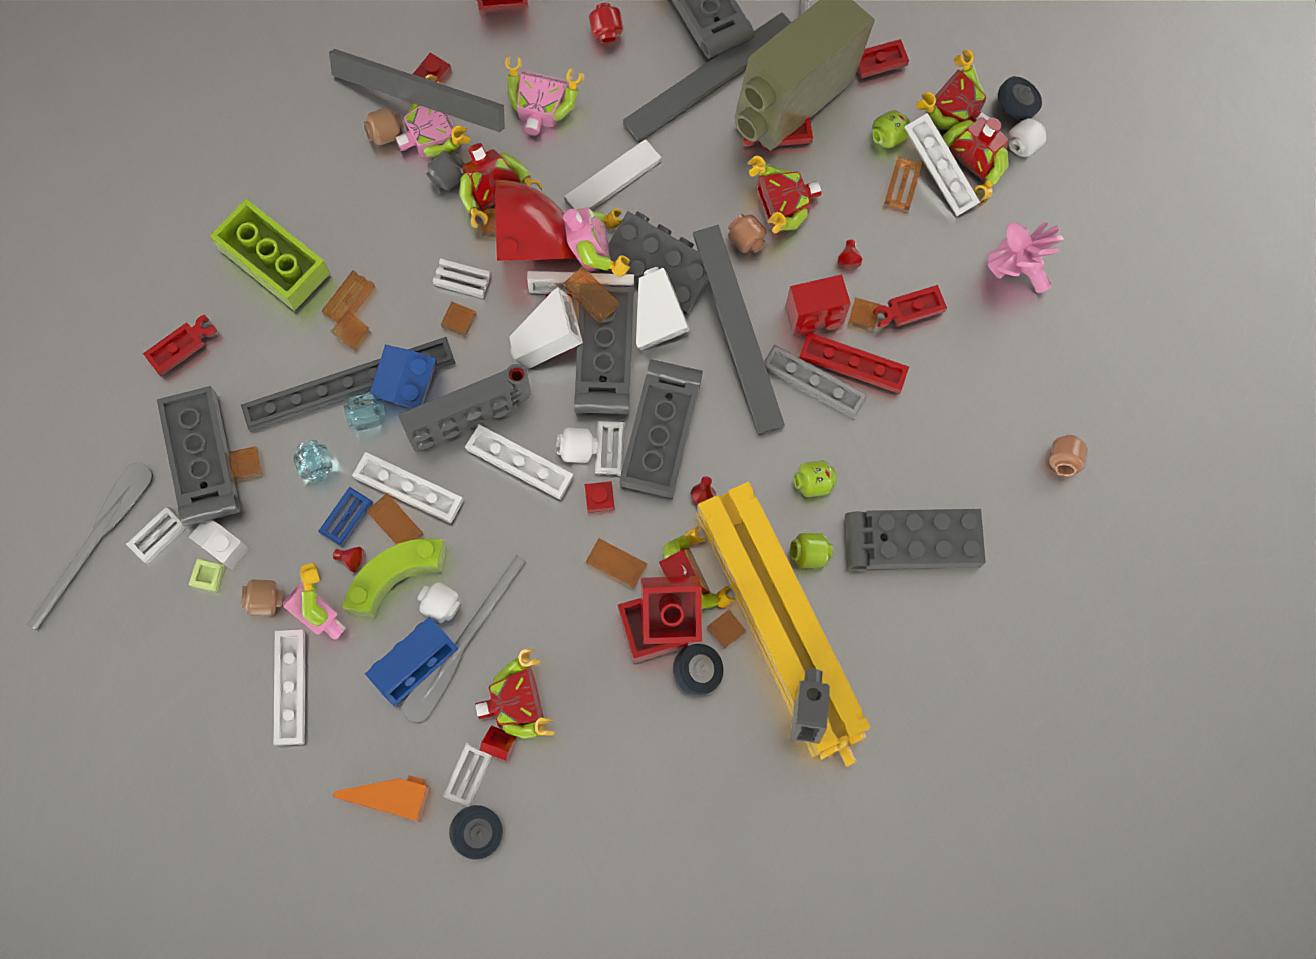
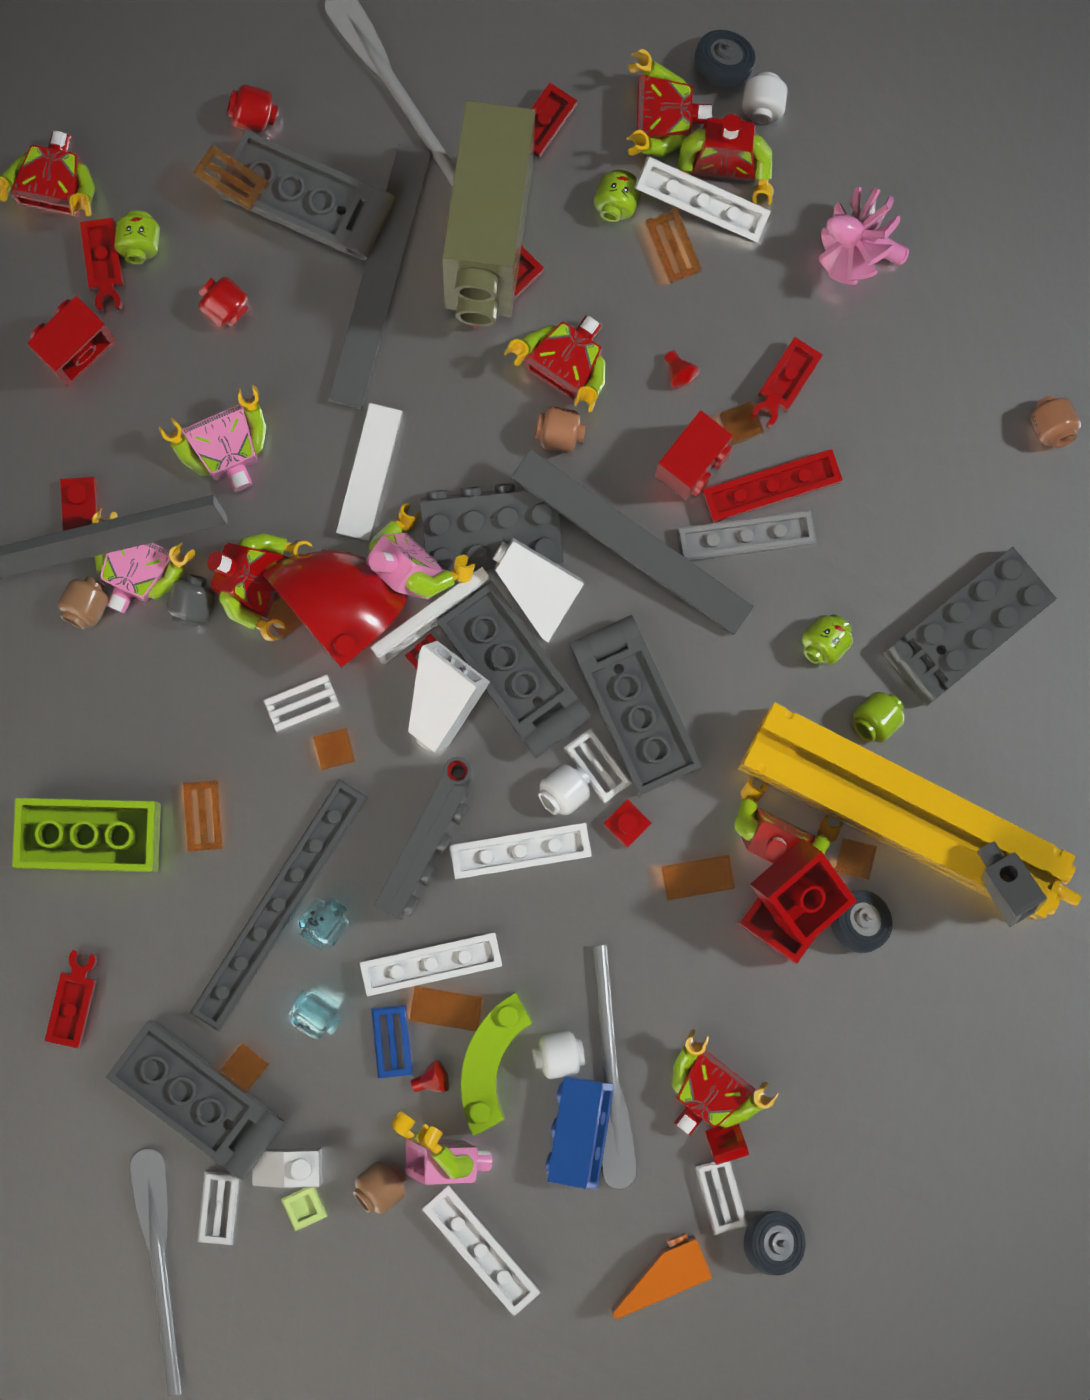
camera: 40 degrees left, 10 degrees up
clear orange tile [330,311,369,349] -> none
blue slope [369,344,437,409] -> none
clear orange tile [563,266,619,323] -> none
red rock [690,476,716,504] -> none

